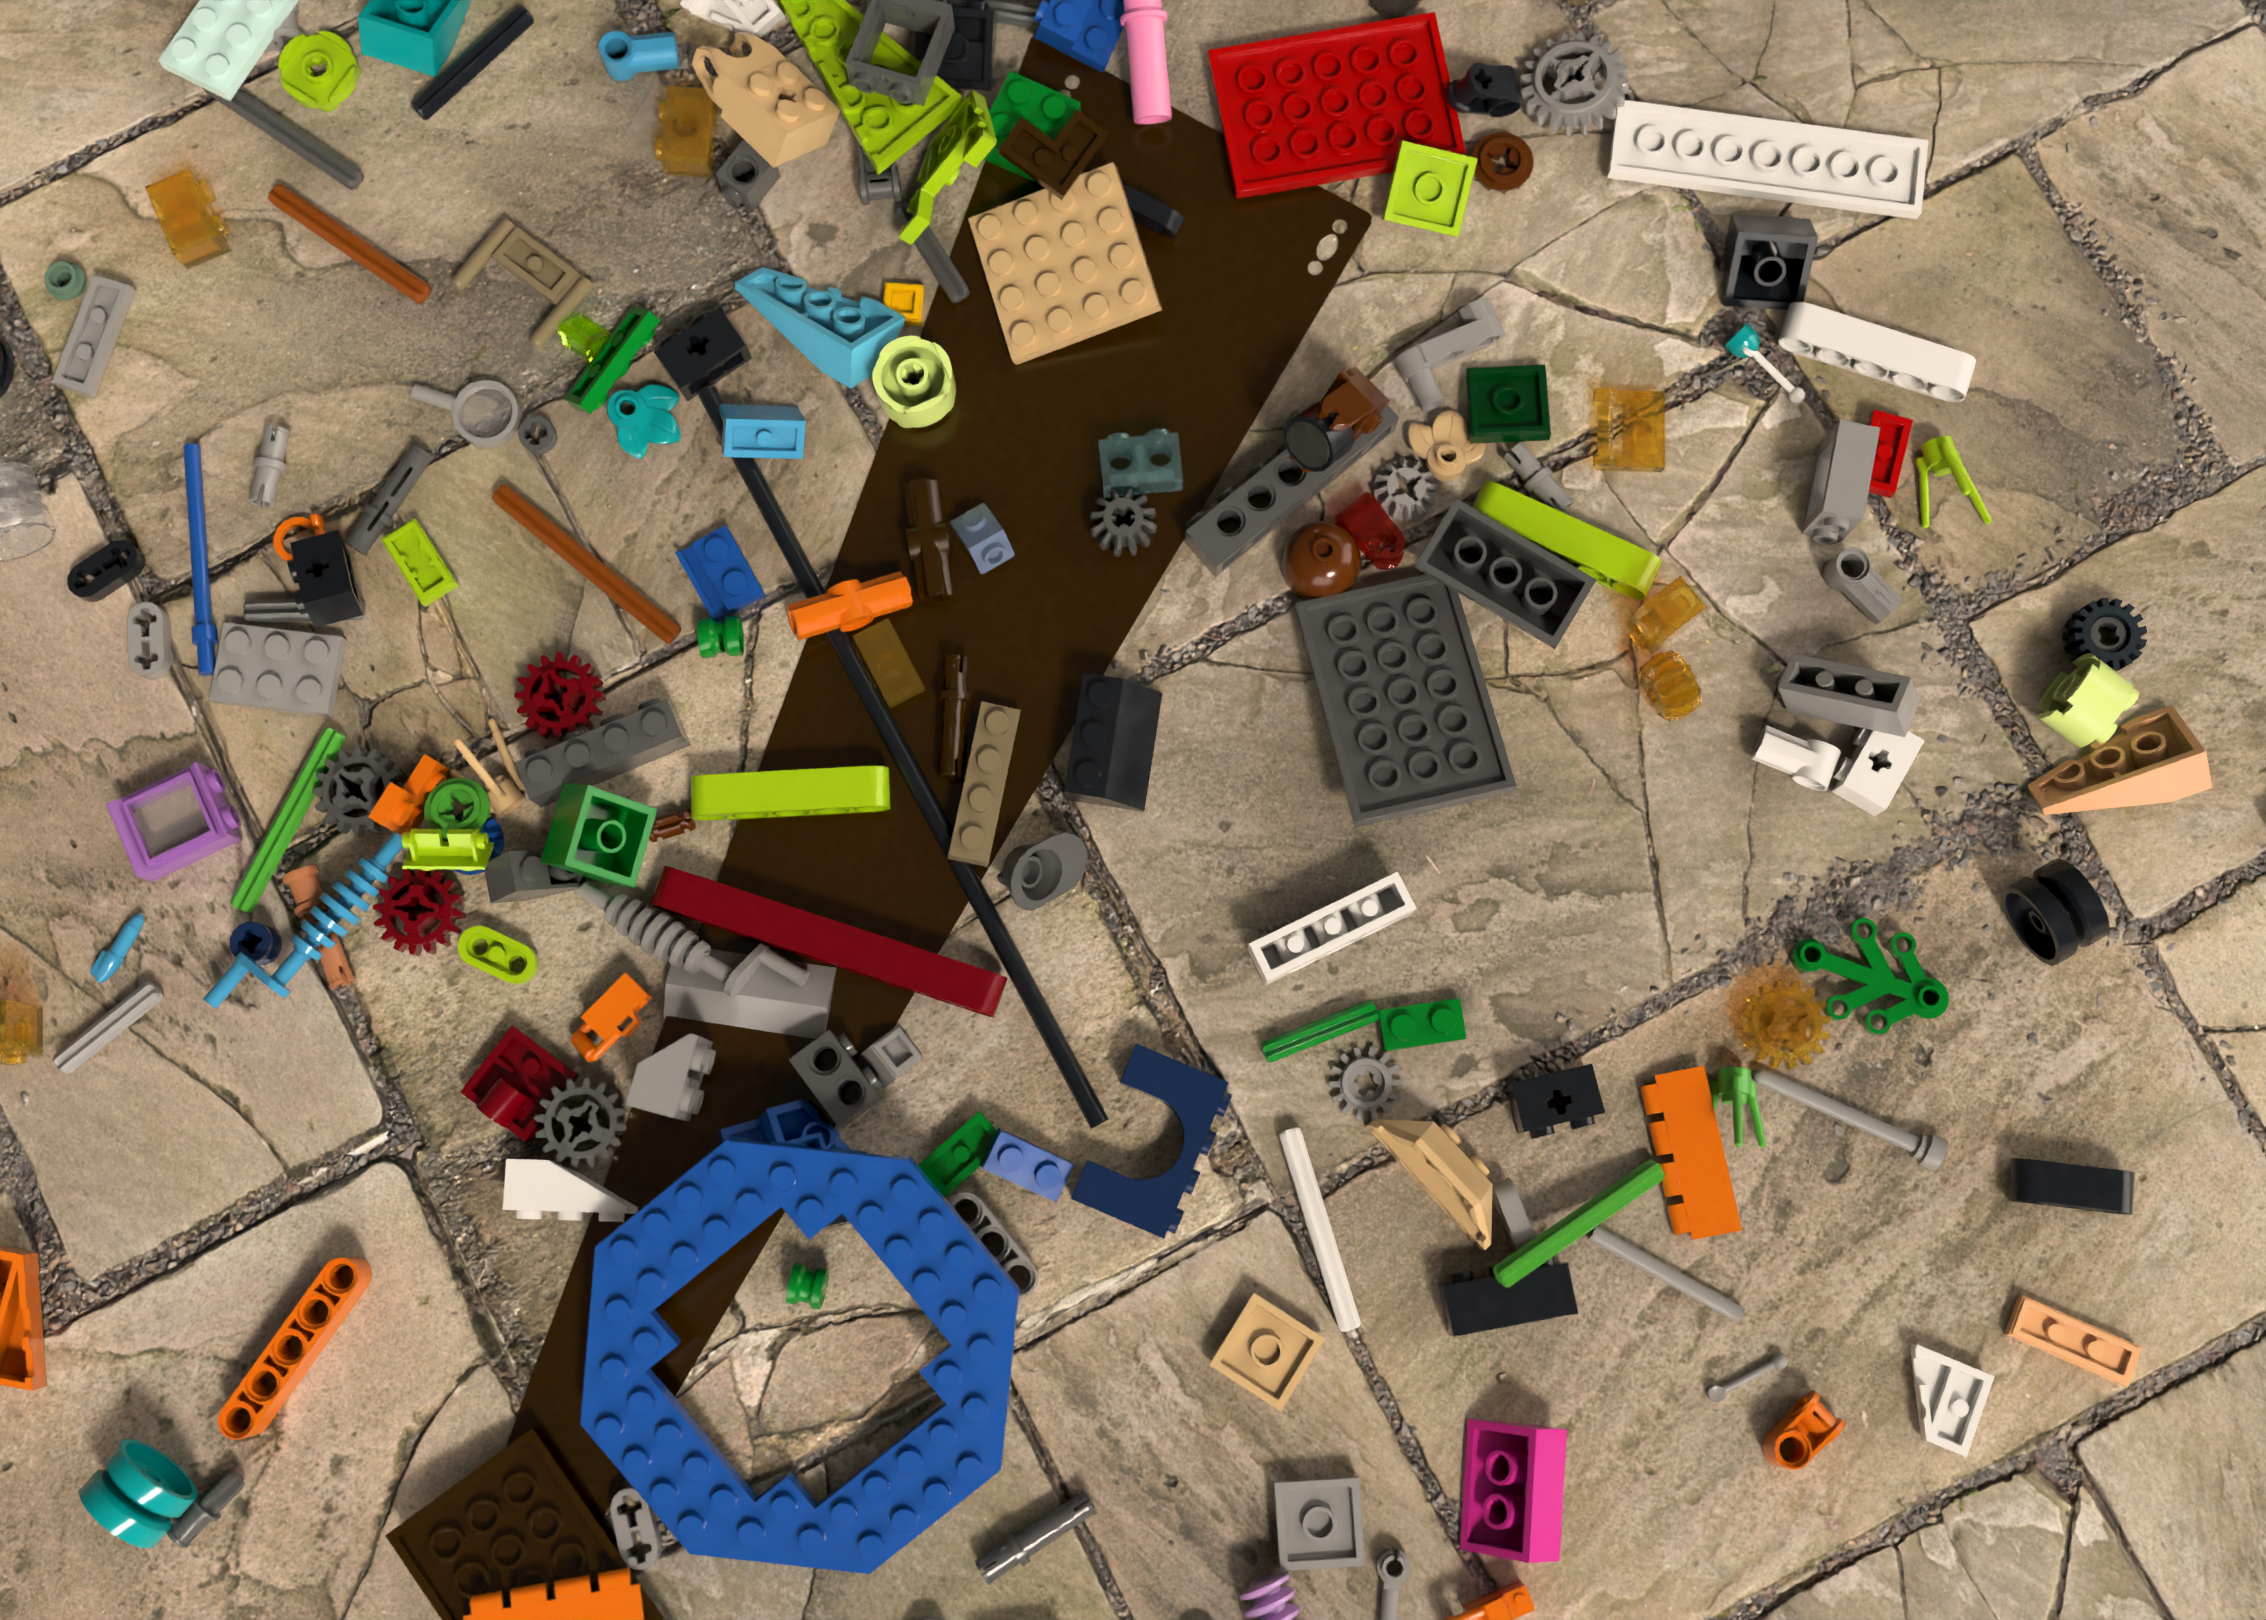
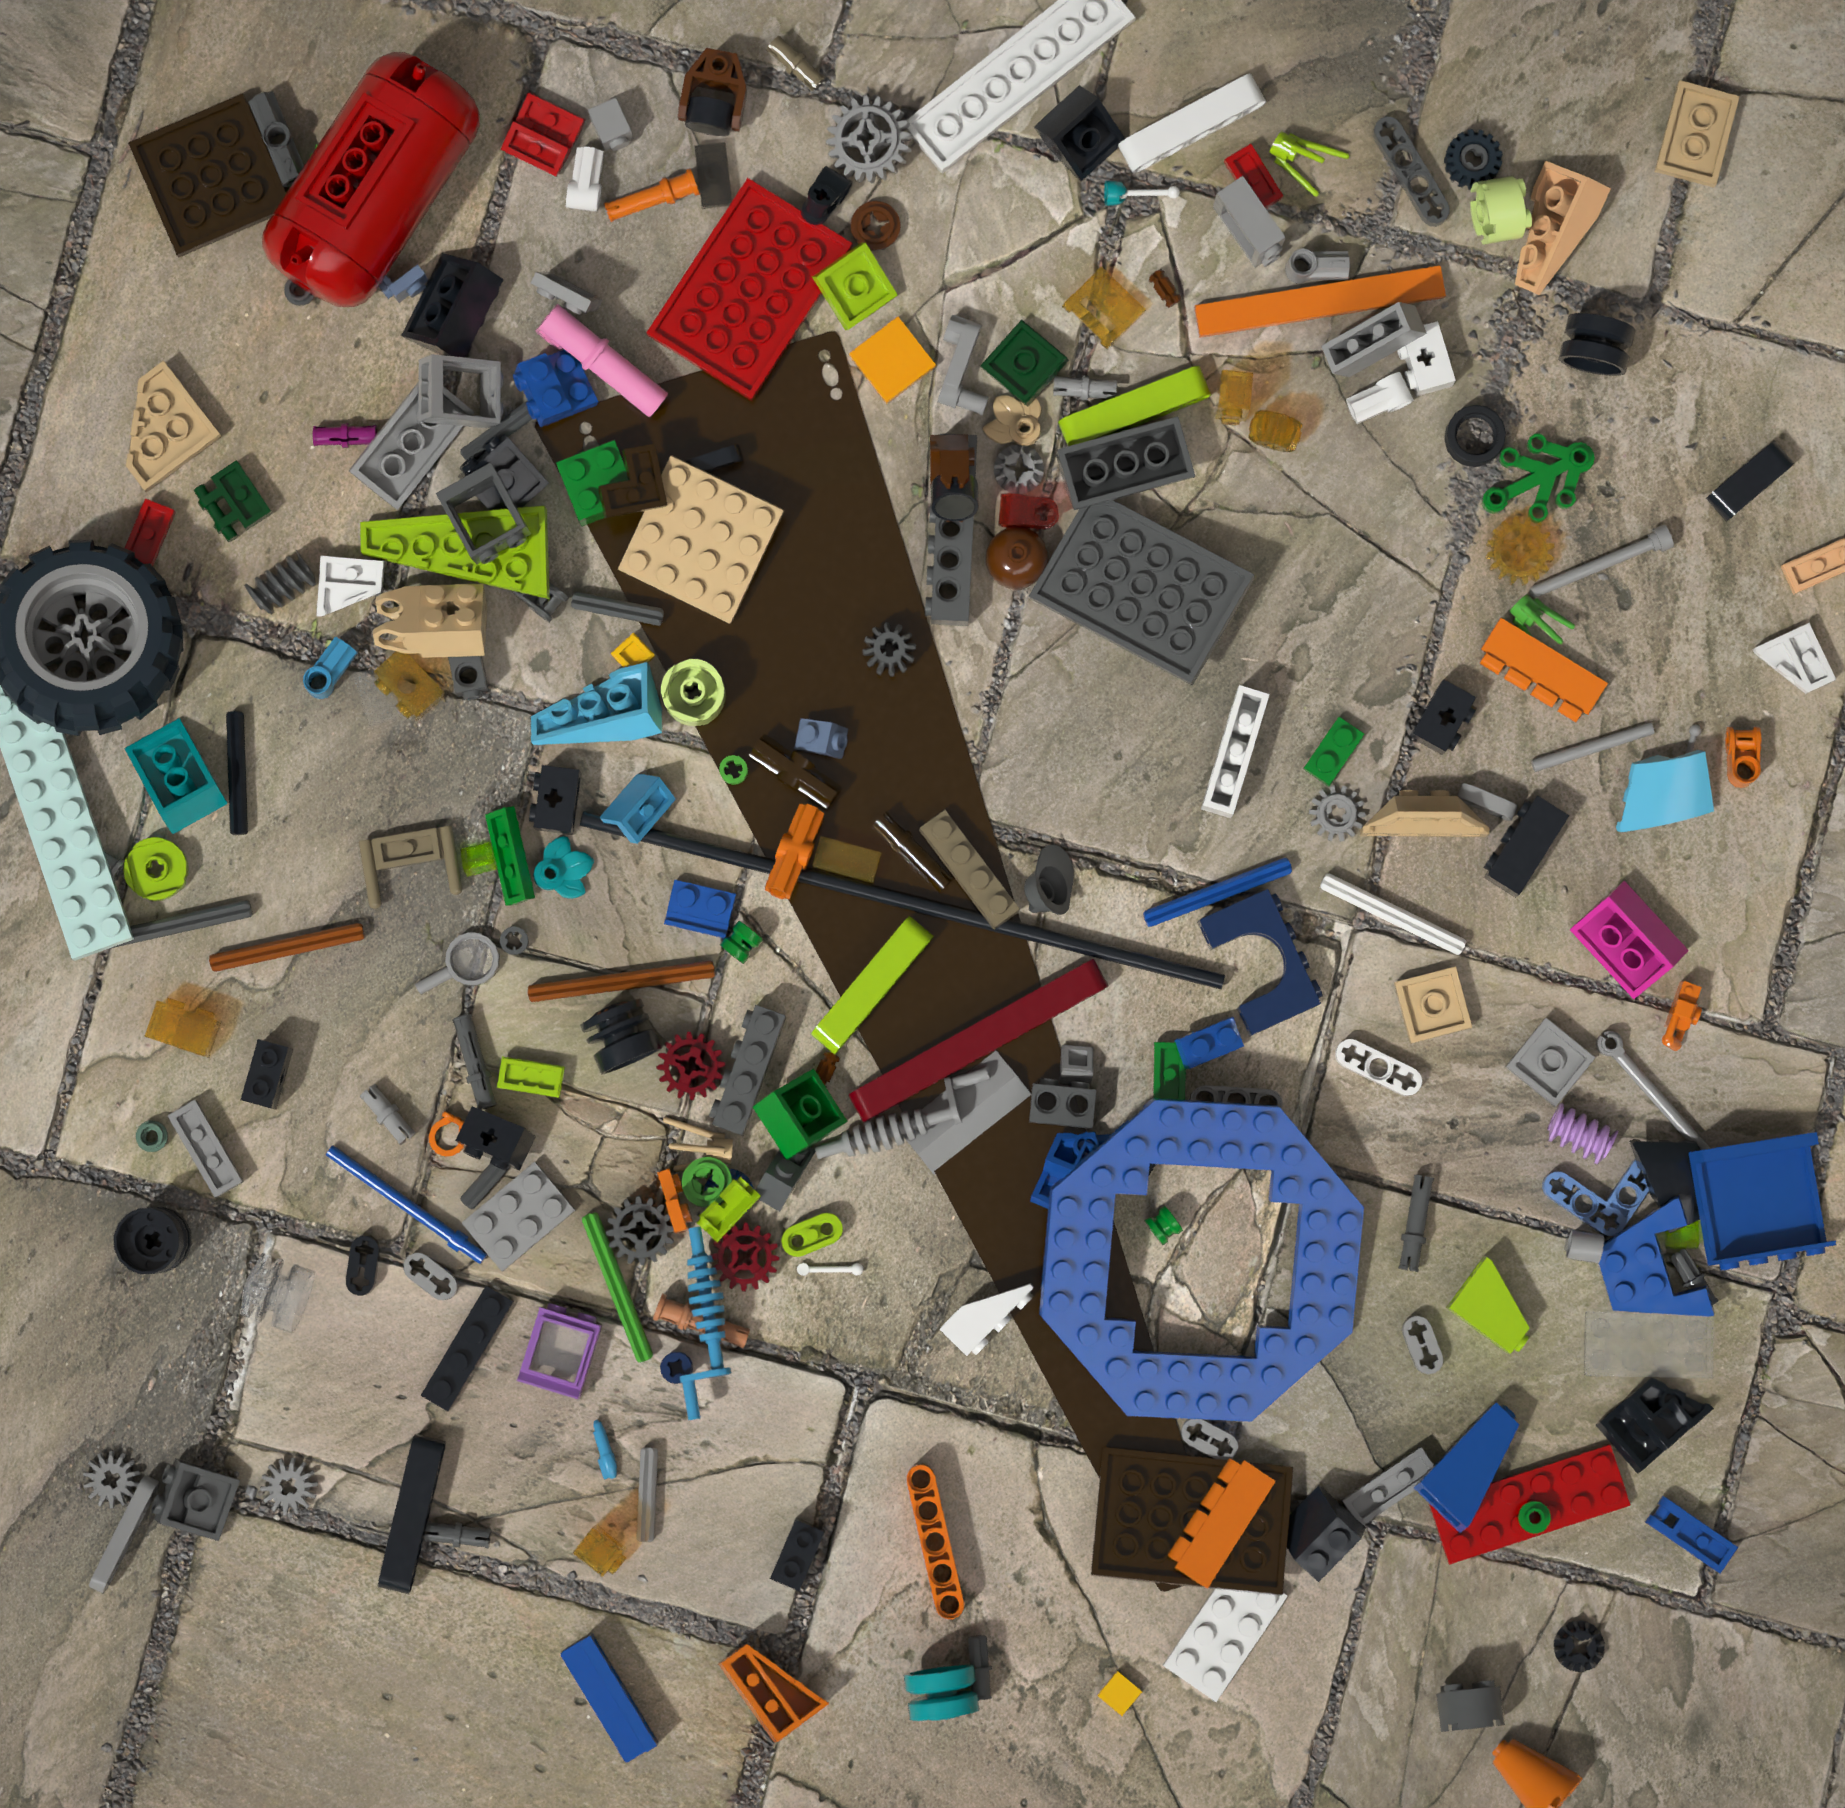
camera: 50 degrees left, 5 degrees up
dark red plate [460,1025,580,1142] -> none
dark grey gear [534,1076,627,1168] -> none
orange piece [570,973,653,1062] -> none
light grey slope [625,1034,716,1122] -> none
lime wing [898,89,997,245] -> none
black slope [1064,673,1162,812] -> none
clear light blue brick [1099,429,1183,498] -> none
green axle [1261,1000,1379,1063] -> none
bright green axle [1493,1159,1665,1288] -> none
none -> black brick [241,1039,293,1110]
none -> black plate [420,1285,514,1412]
none -> black wheel [580,999,662,1075]
none -> bright green bush [719,755,748,785]
none -> black brick [770,1518,825,1591]
none -> white hinge [797,1263,863,1276]
none -> light orange tile [849,317,936,404]
none -> blue axle [1143,858,1292,927]
none -> reddish brown piece [1149,269,1181,308]
none -> orange tile [1194,265,1446,338]
none -> white beam [1335,1039,1422,1096]
none -> dark grey beam [1373,116,1450,227]
none -> black tyre [1444,405,1506,467]
none -> medium azure slope [1616,750,1714,832]

